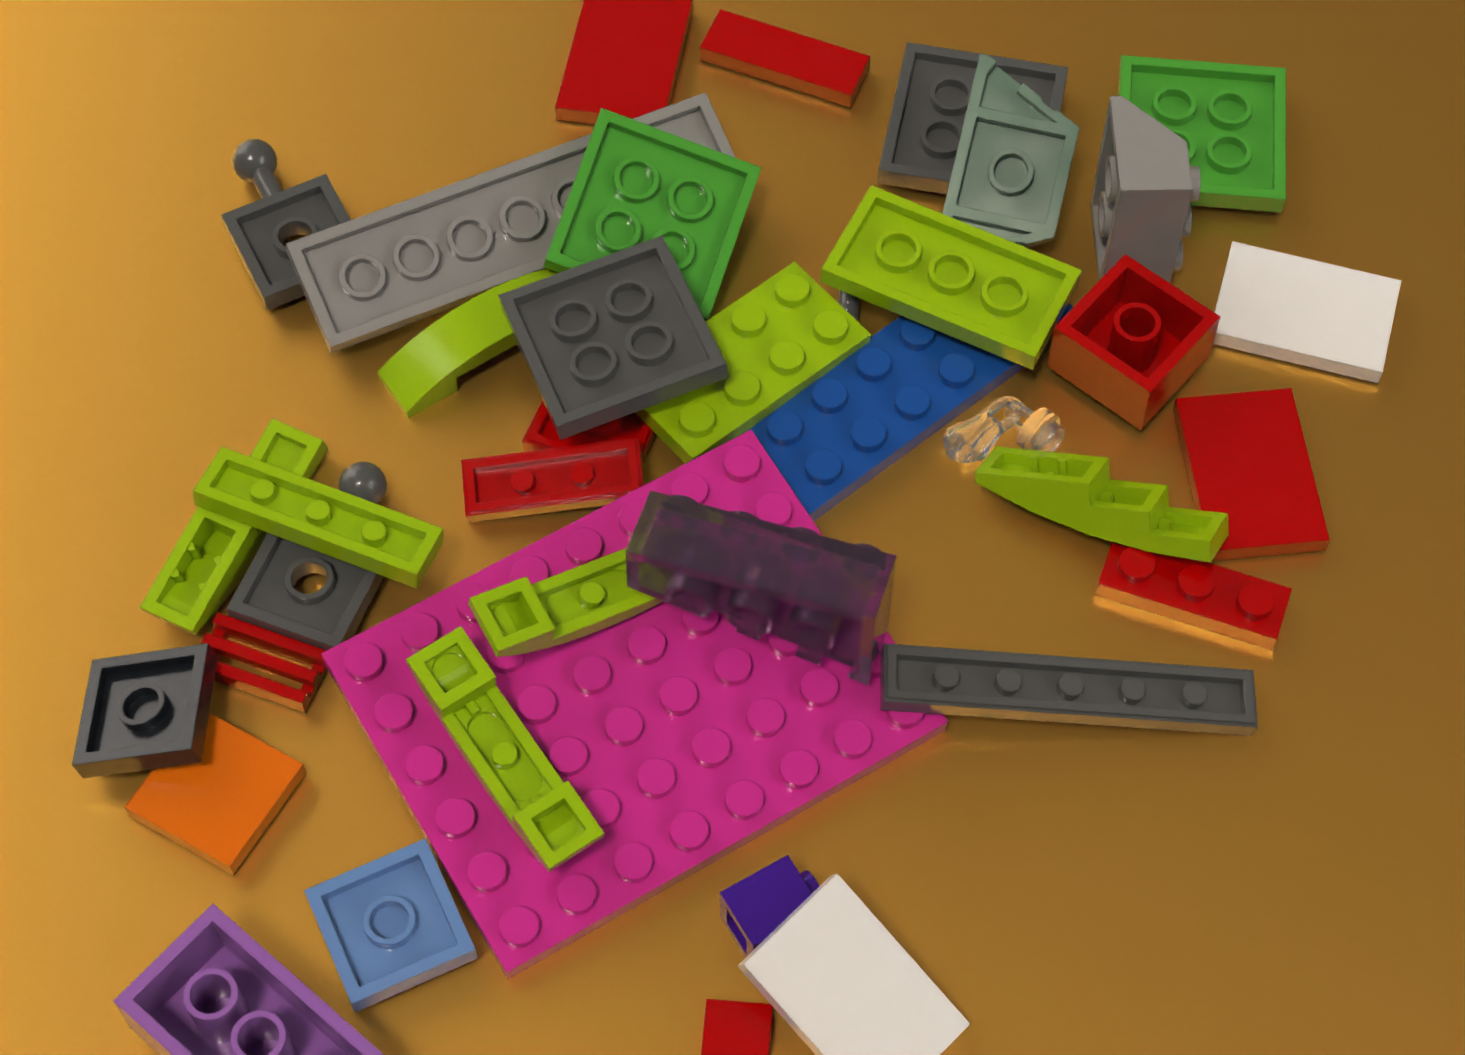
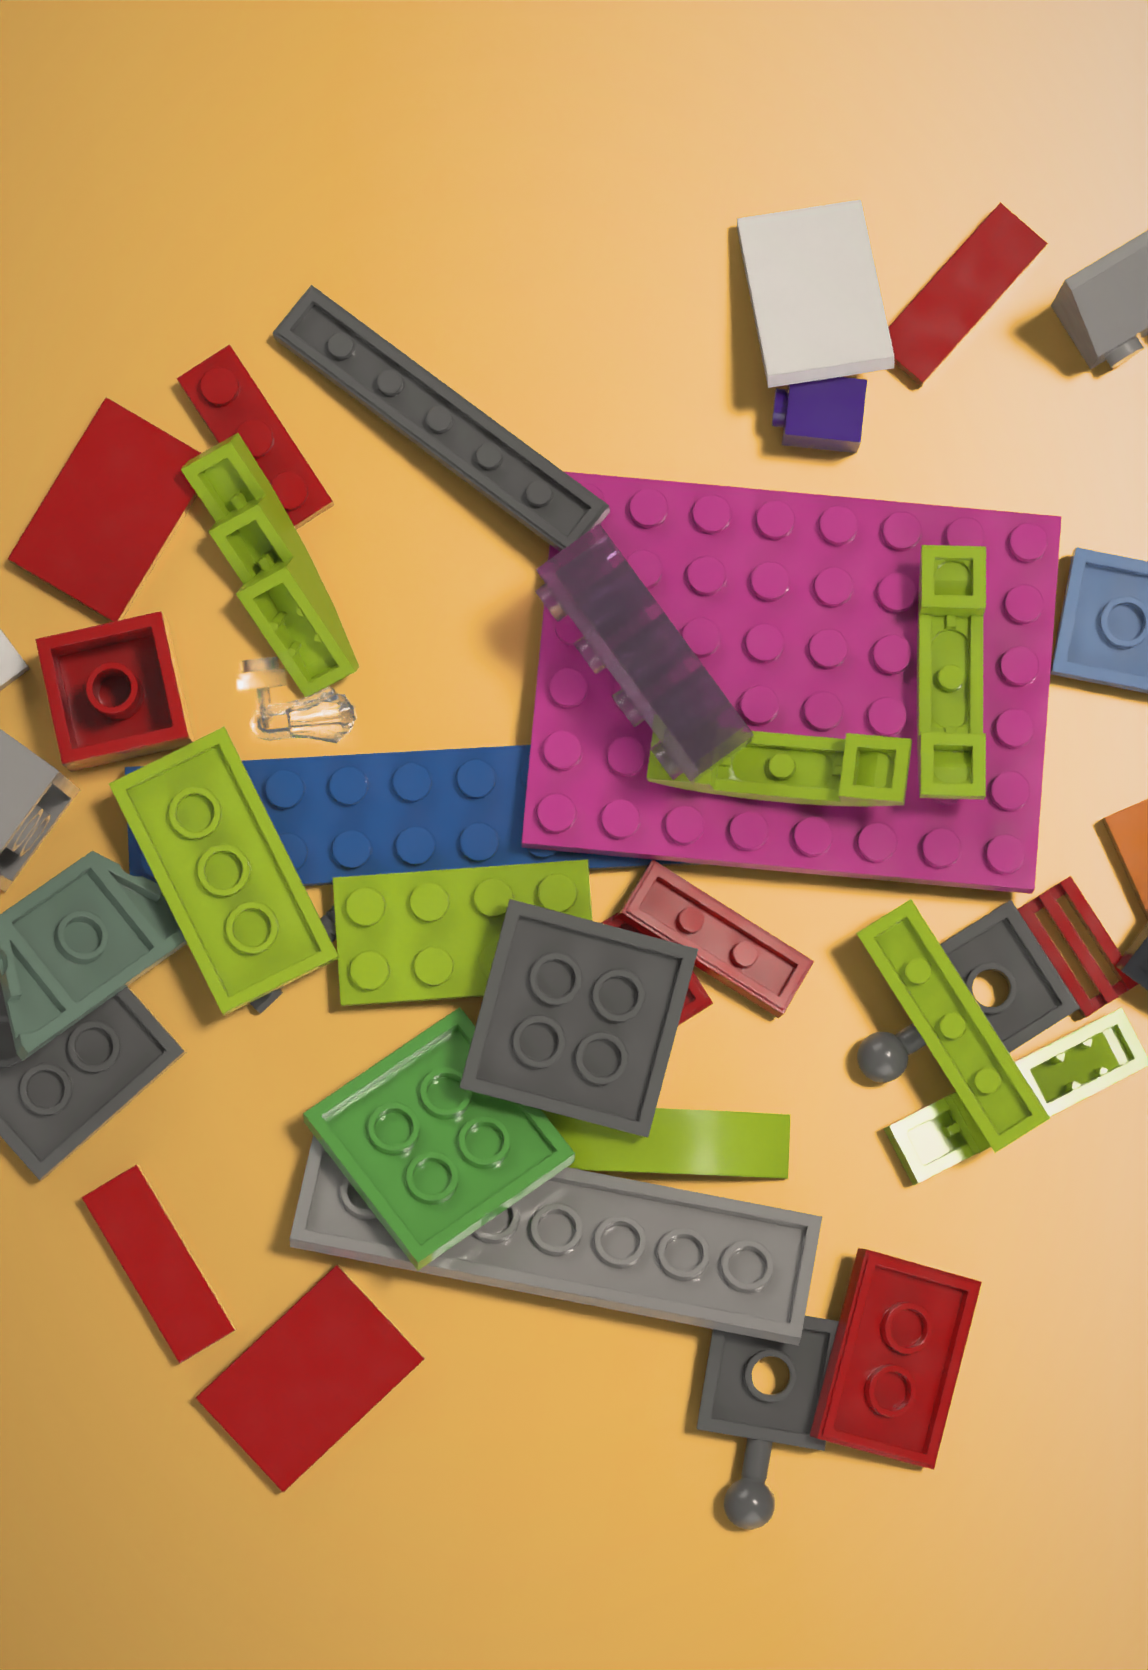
camera: 145 degrees left, 25 degrees up
none -> red tile [810,1248,982,1470]

